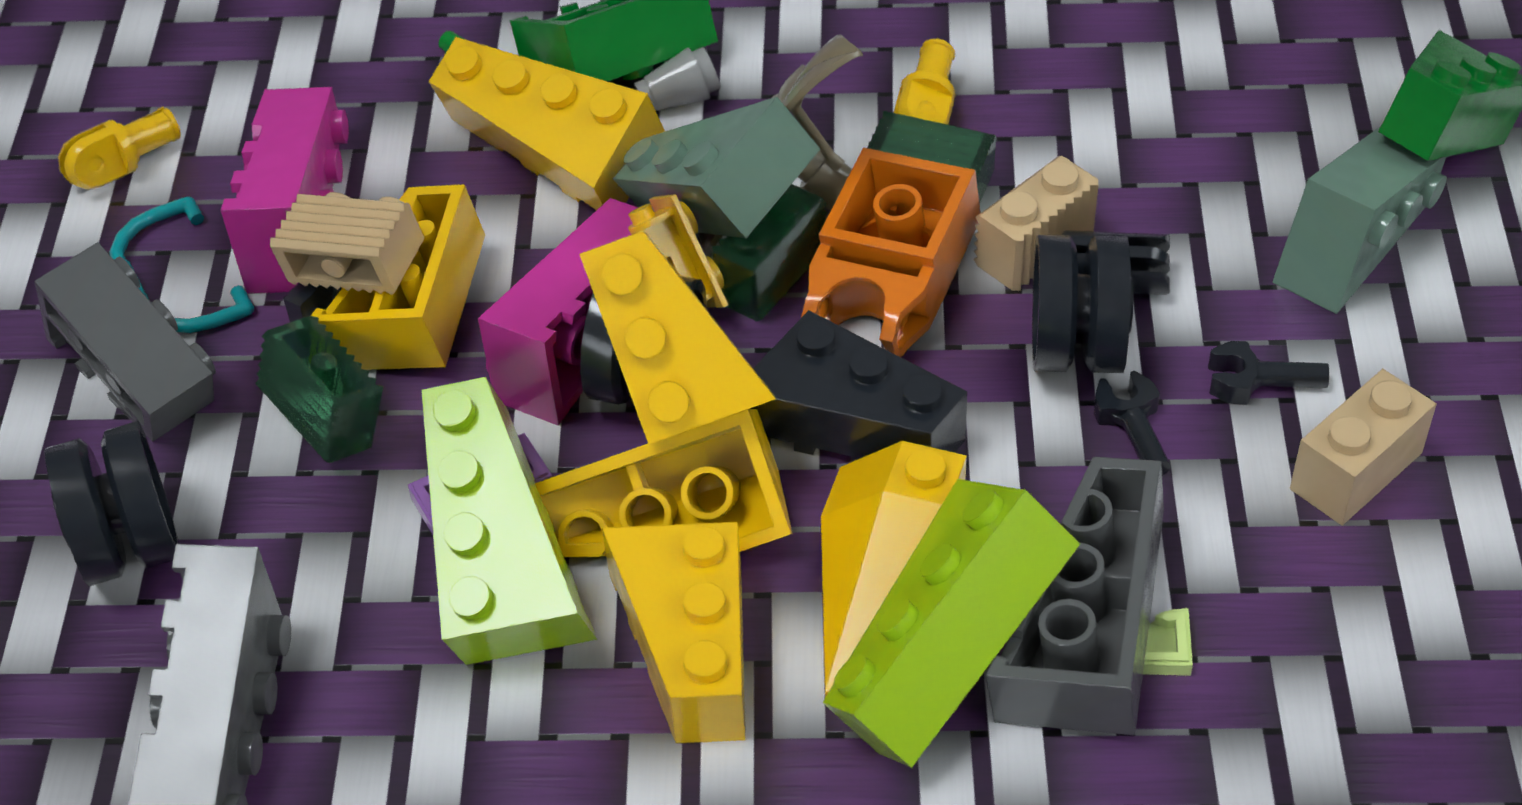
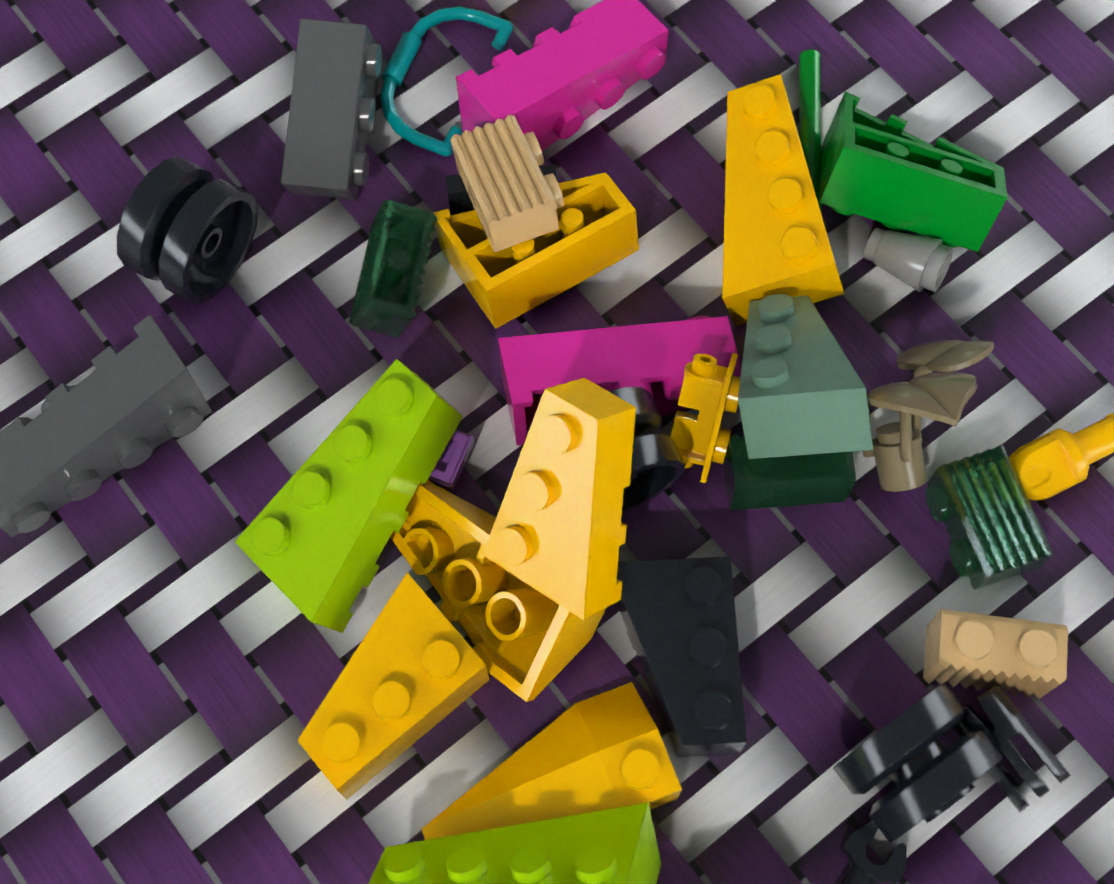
camera: 50 degrees right, 20 degrees up
orange brick [801,148,980,357] -> none

